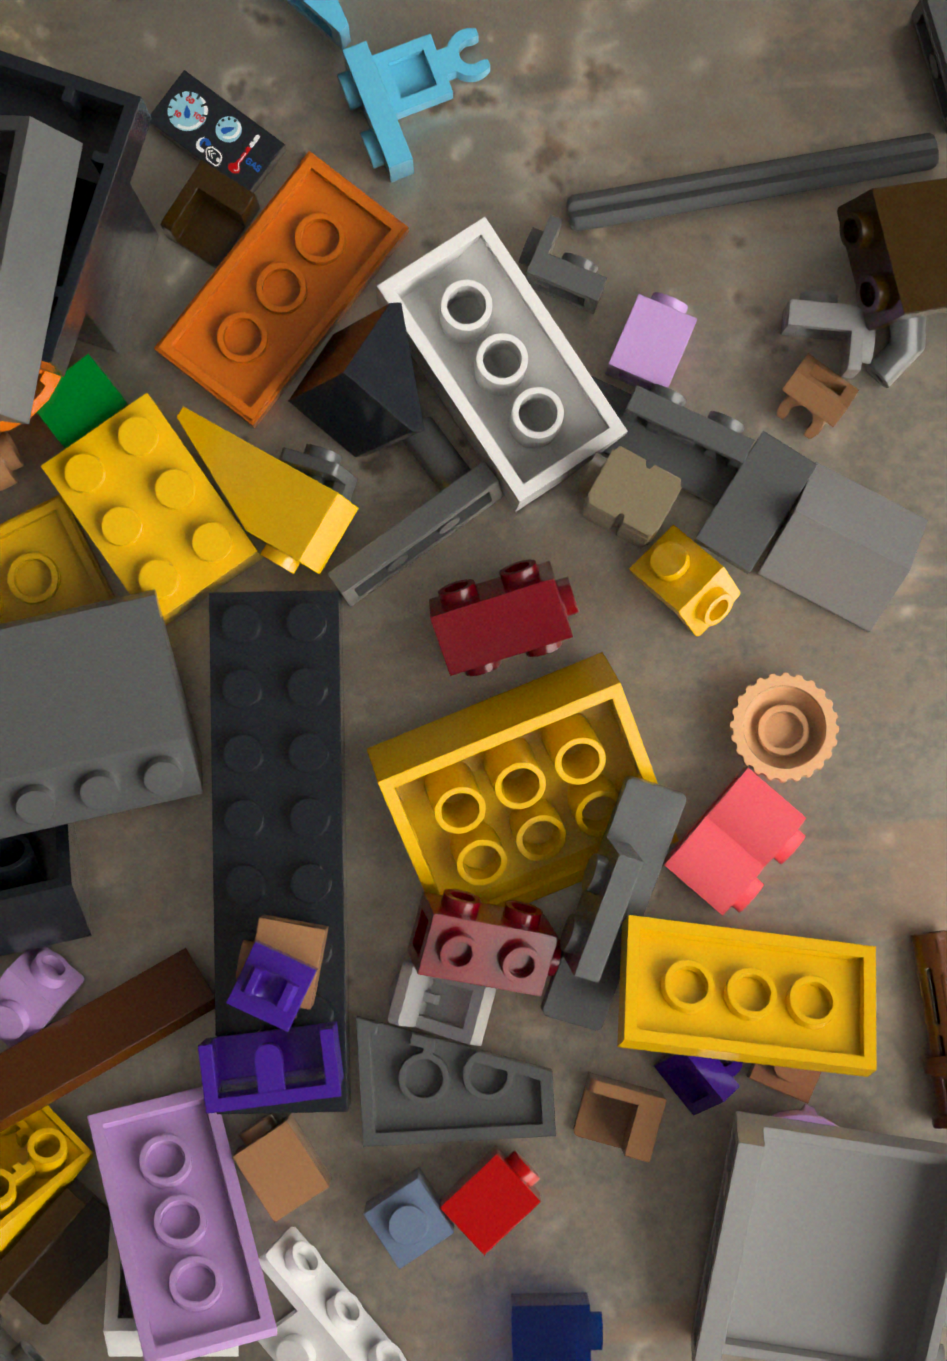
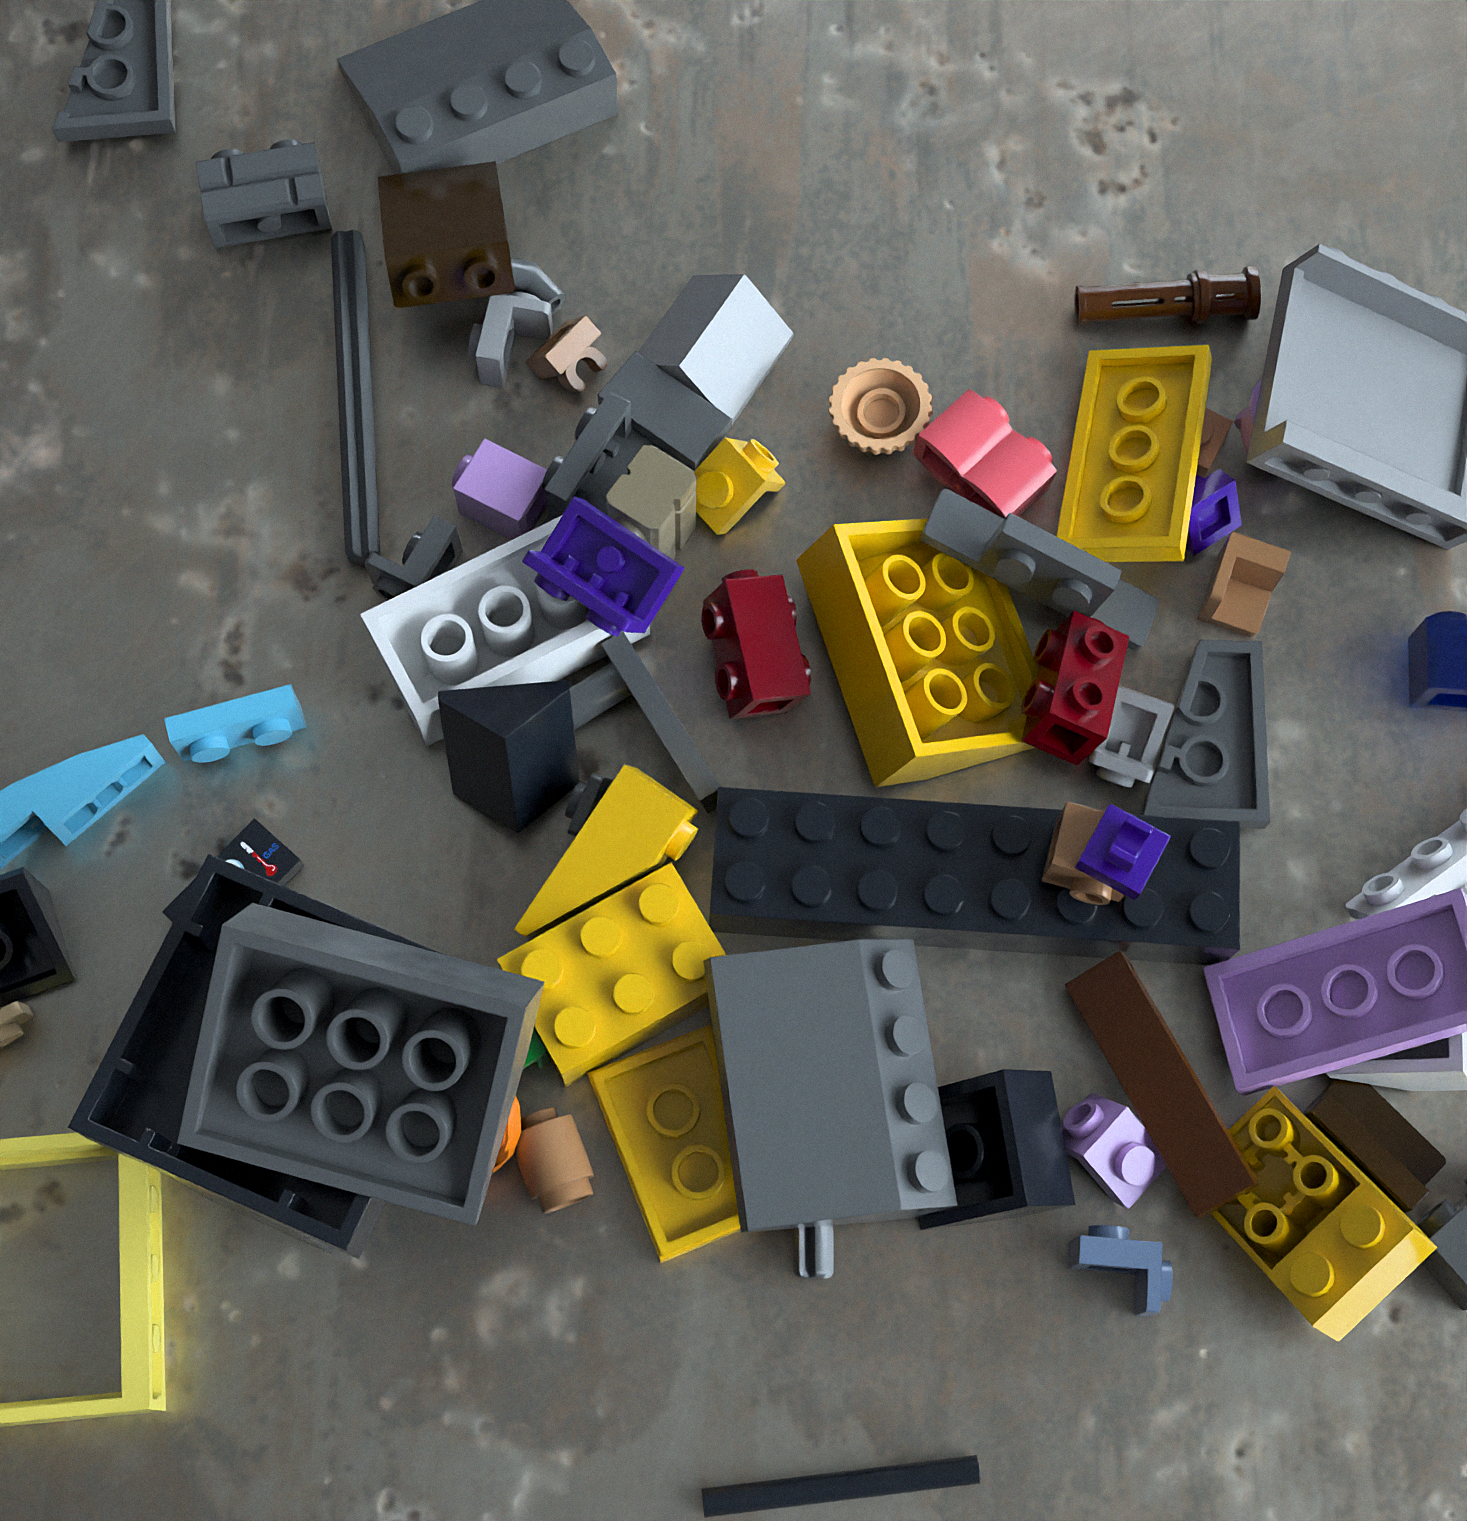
camera: 85 degrees left, 15 degrees down
orange tile [154,151,409,428] -> none
dark brown panel [160,160,260,268] -> none
dark purple window [198,1021,344,1114] -> none
medium nougat brick [232,1113,332,1223] -> none
sand blue brick [363,1167,454,1269] -> none
medium azure plate [372,28,490,120] -> none
red brick [440,1145,541,1256] -> none
none -> dark purple bracket [522,497,685,637]

